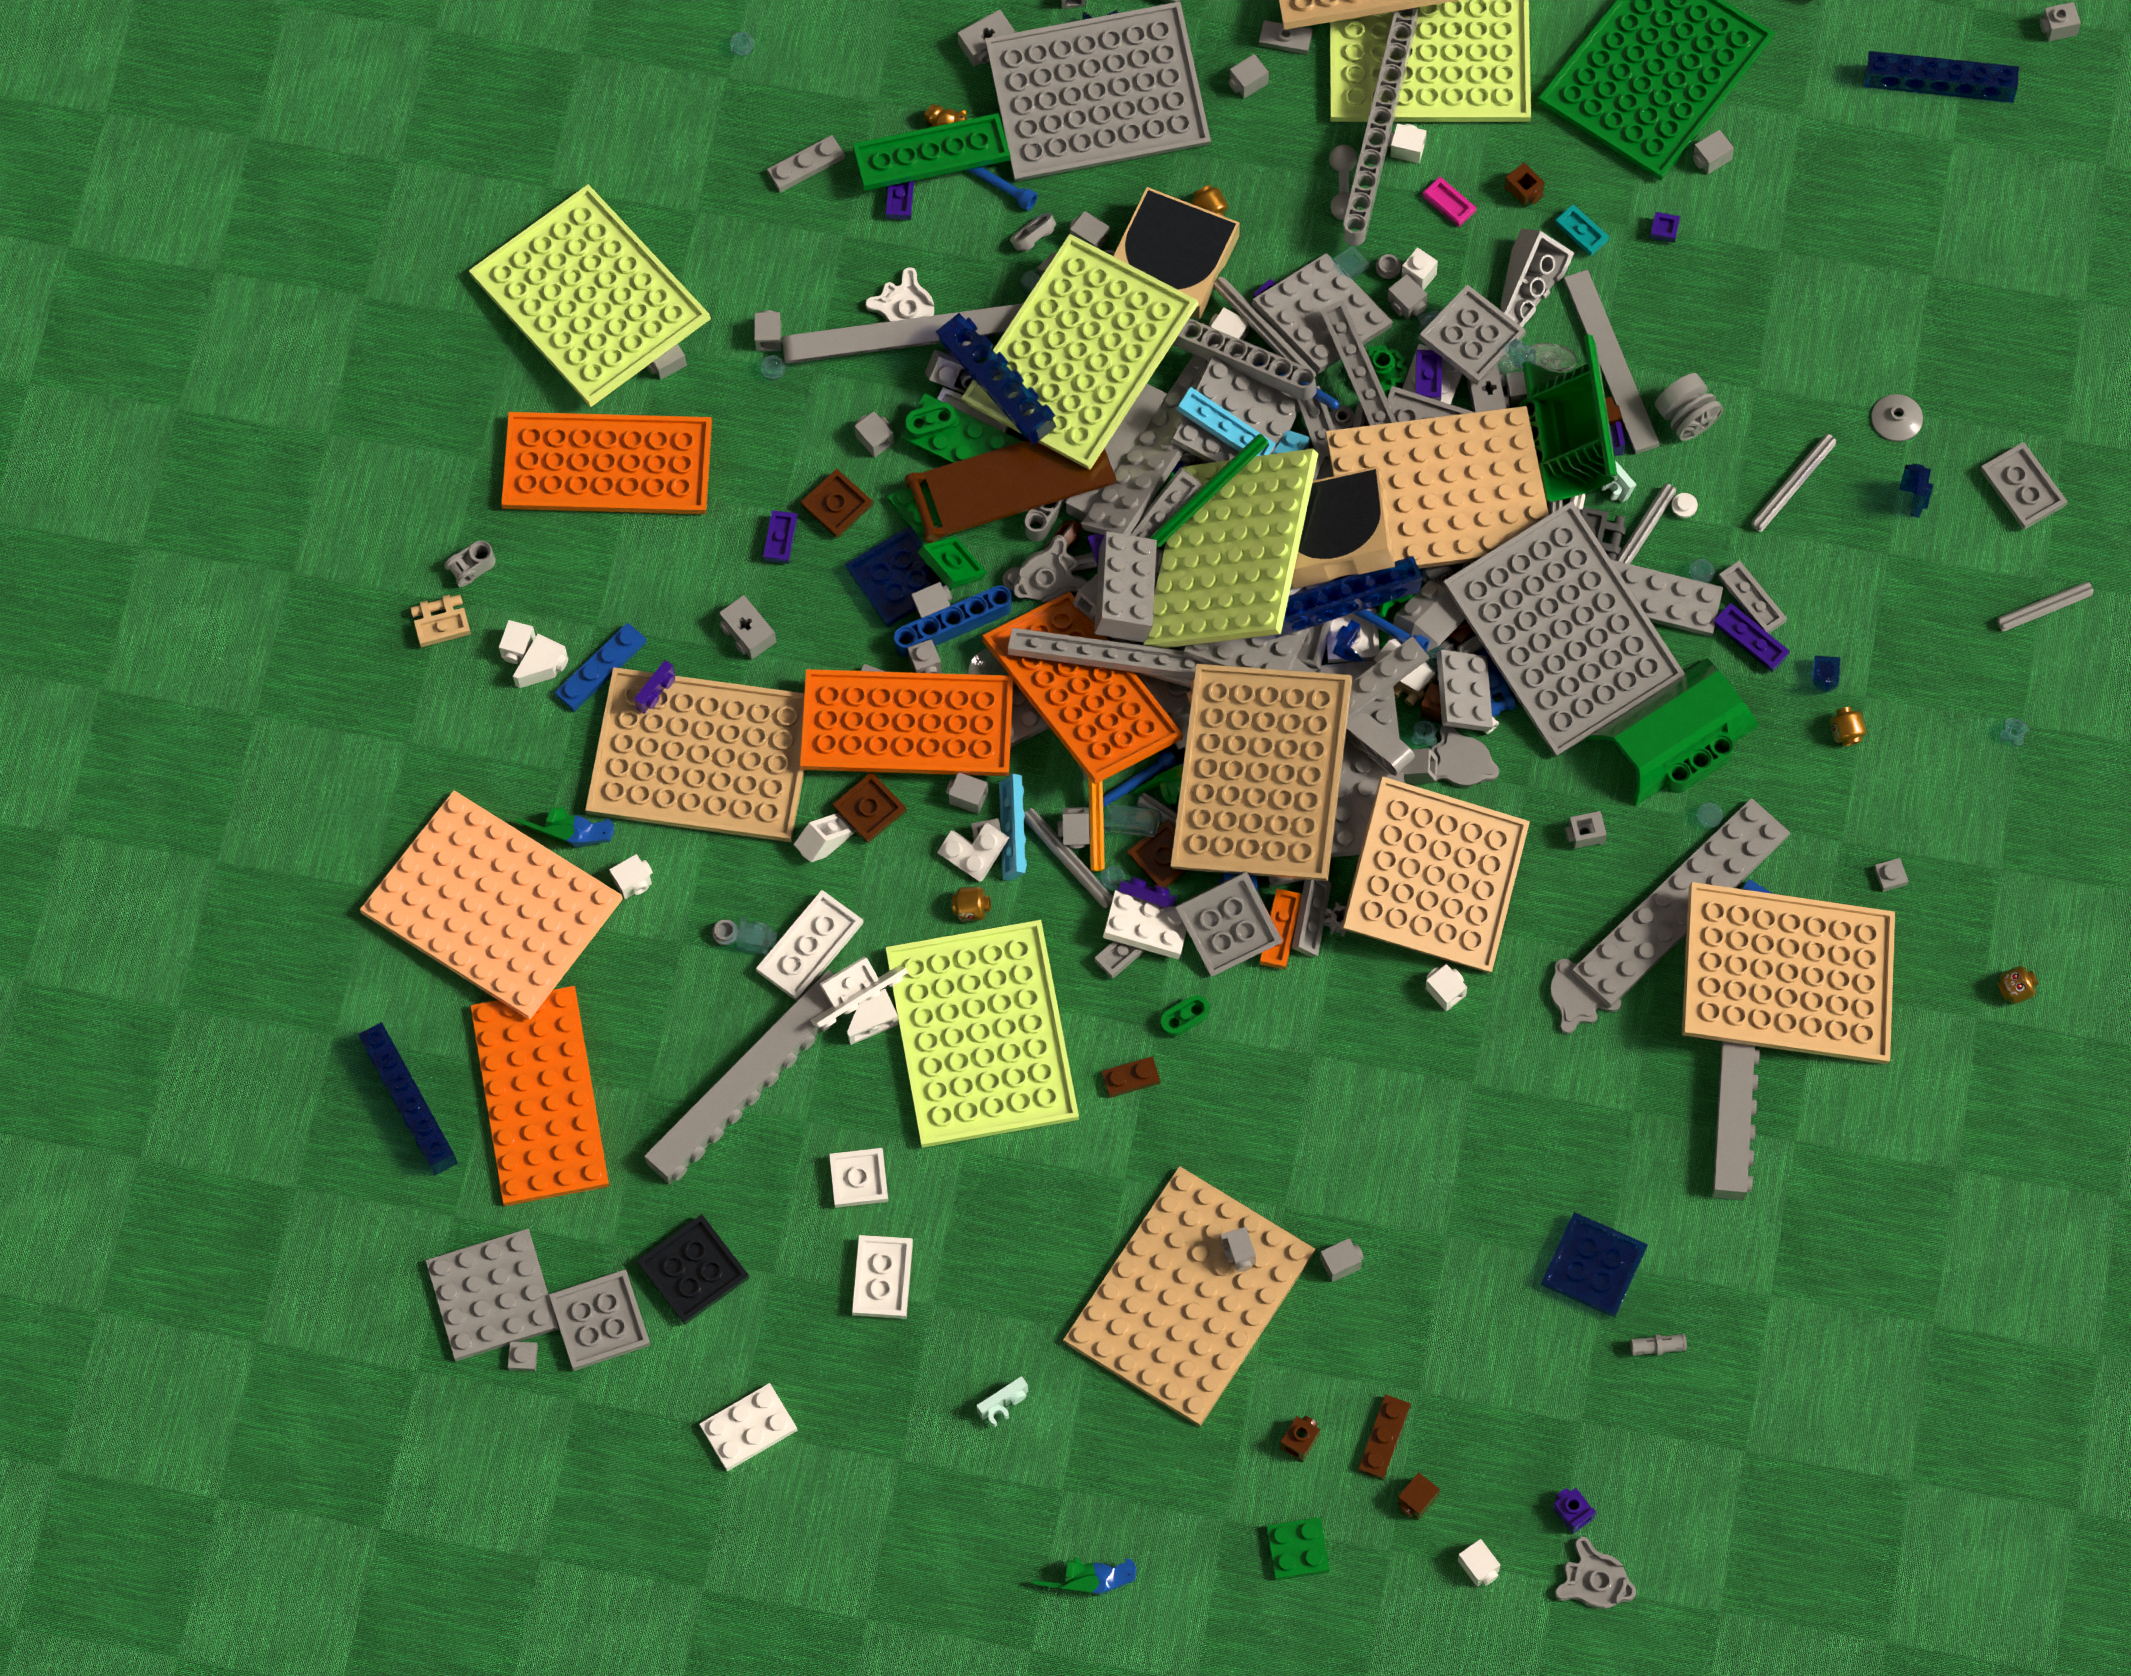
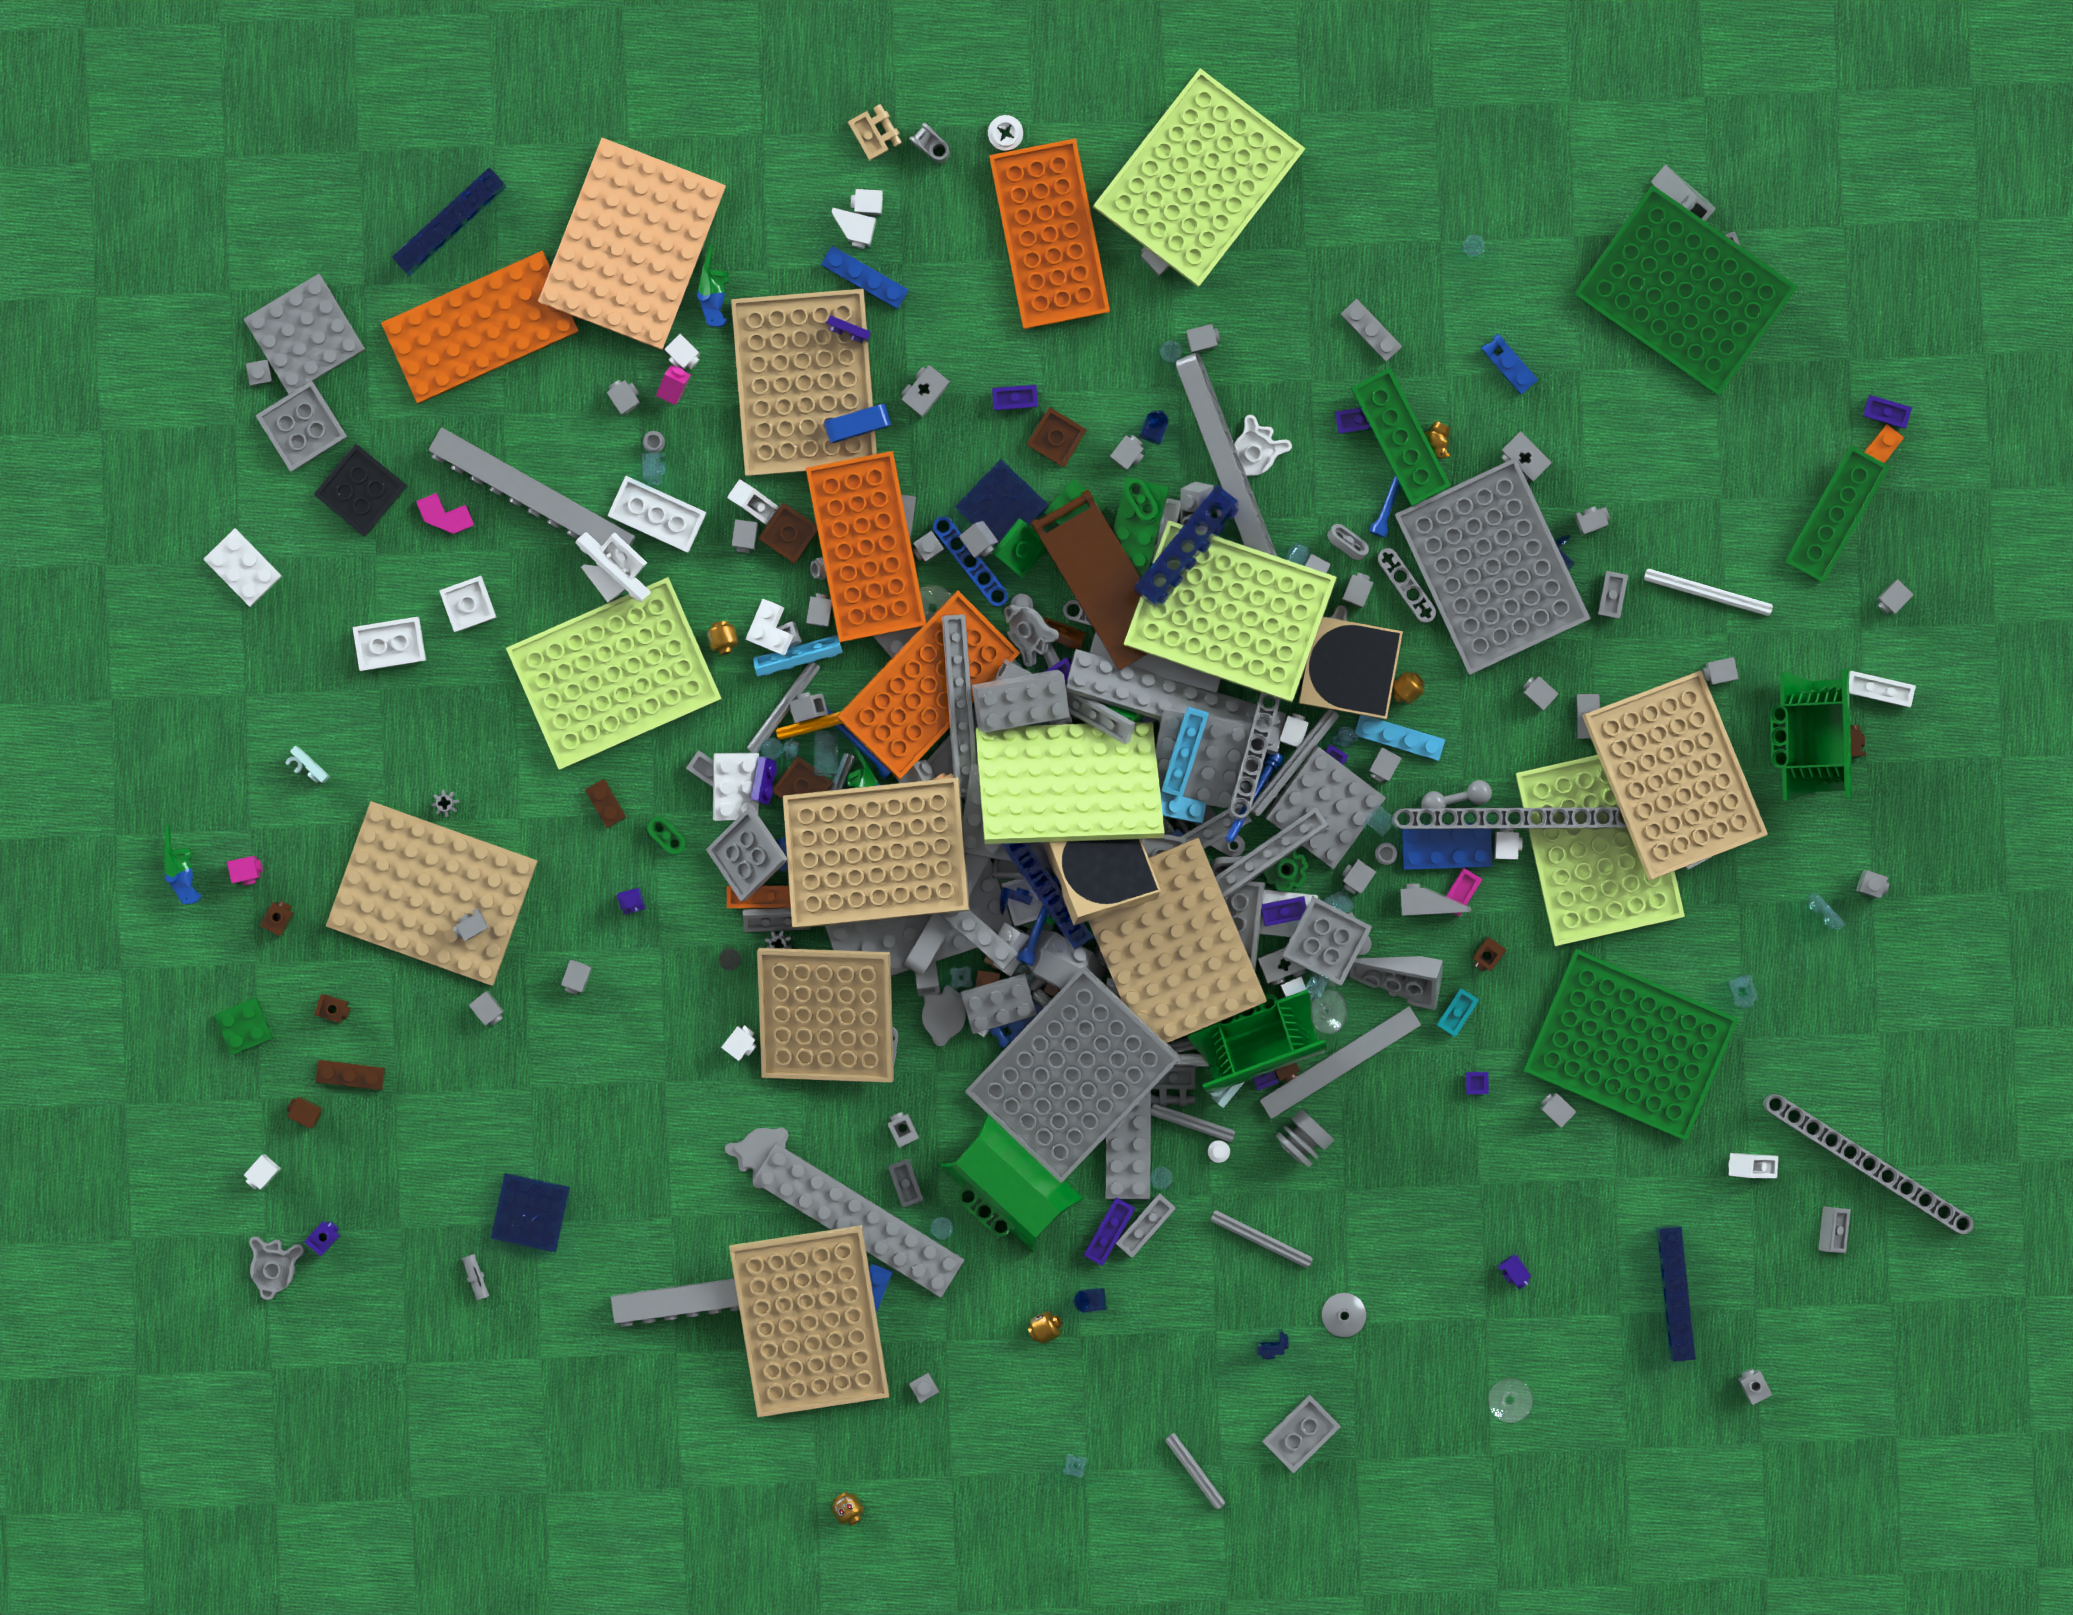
camera: 70 degrees right, 20 degrees up
green axle [1150,434,1269,547] -> none
white brick [1402,247,1438,290] -> none
none -> dark pink brick [227,856,263,886]
none -> reddish brown brick [260,900,295,936]
none -> dark pink tile [416,493,475,534]
none -> light grey gear [431,789,460,817]
none -> light grey brick [561,960,593,995]
none -> light grey brick [607,380,641,416]
none -> dark purple brick [617,888,646,915]
none -> dark pink brick [656,365,691,405]
none -> clear smoke plate [719,948,741,970]
none -> light grey brick [732,519,758,553]
none -> clear light blue plate [783,738,800,760]
none -> light grey plate [810,557,827,580]
none -> blue beam [824,404,891,443]
none -> dark grey plate [888,1158,924,1208]
none -> white gear [988,115,1023,151]
none -> clear blue plate [1139,410,1169,445]
none -> clear light blue plate [1332,727,1359,747]
none -> medium azure plate [1354,715,1445,761]
none -> light grey brick [1368,748,1401,783]
none -> light grey beam [1377,548,1436,623]
none -> light grey slope [1400,883,1471,916]
none -> blue plate [1402,822,1492,870]
none -> blue plate [1481,334,1538,395]
none -> clear dish [1488,1378,1533,1423]
none -> dark purple brick [1496,1253,1532,1290]

